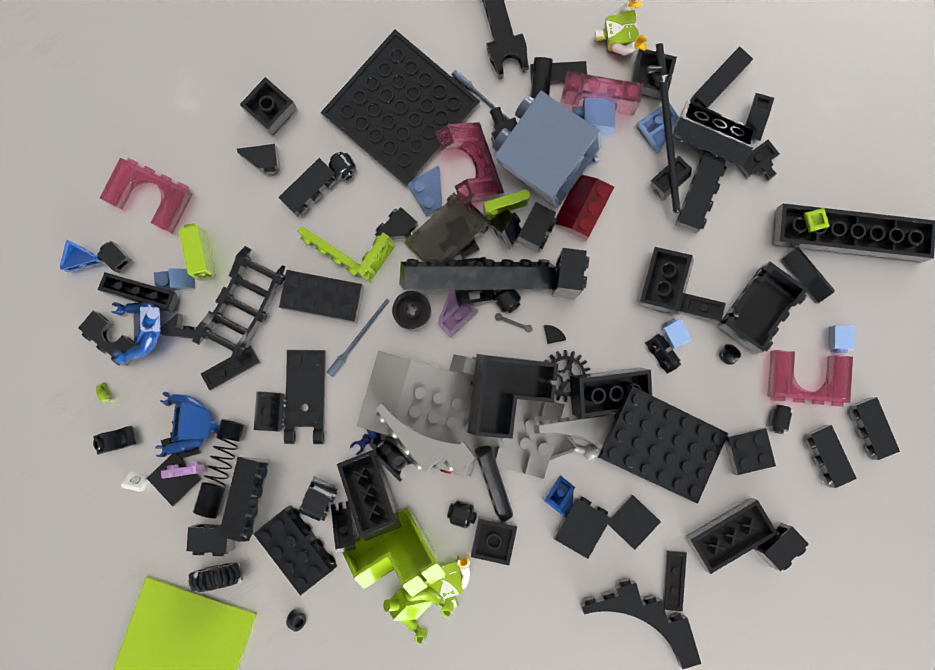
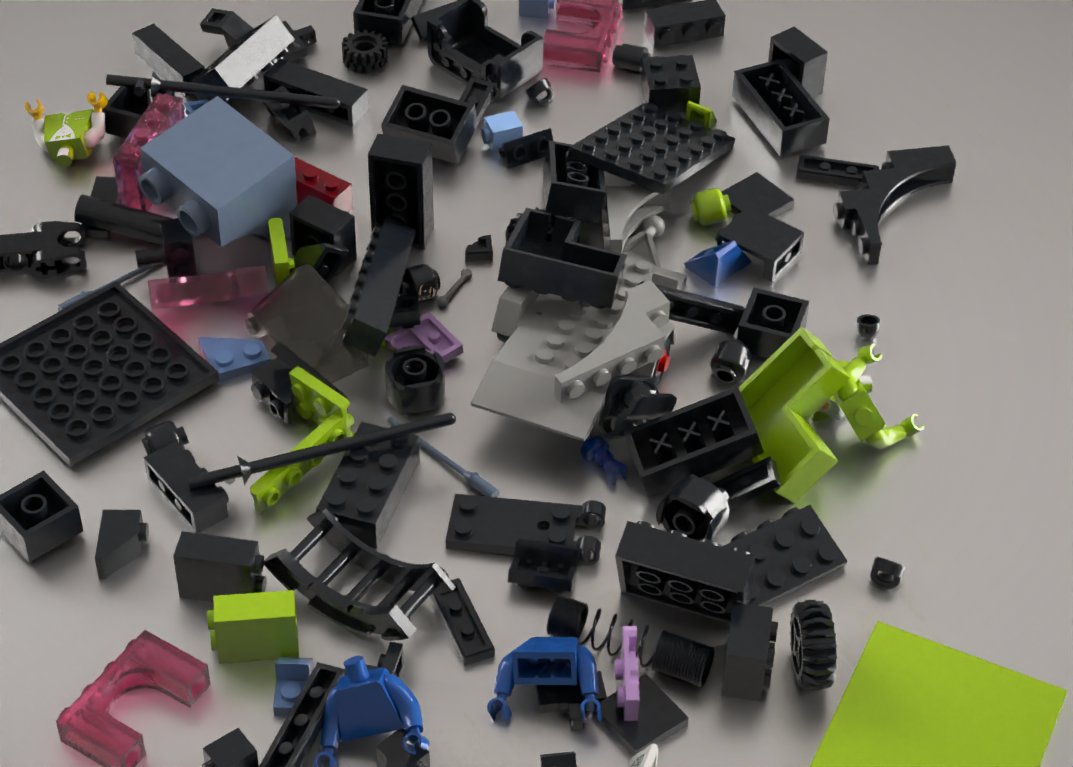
camera: 85 degrees left, 40 degrees down
none -> black brick [173,531,267,602]
none -> black piece [187,413,456,490]
none -> black tile [270,342,347,399]
none -> black tyre [342,29,388,73]
none -> lime slope [686,101,717,129]
none -> lime head [690,188,732,227]
none -> black hinge [857,314,880,339]

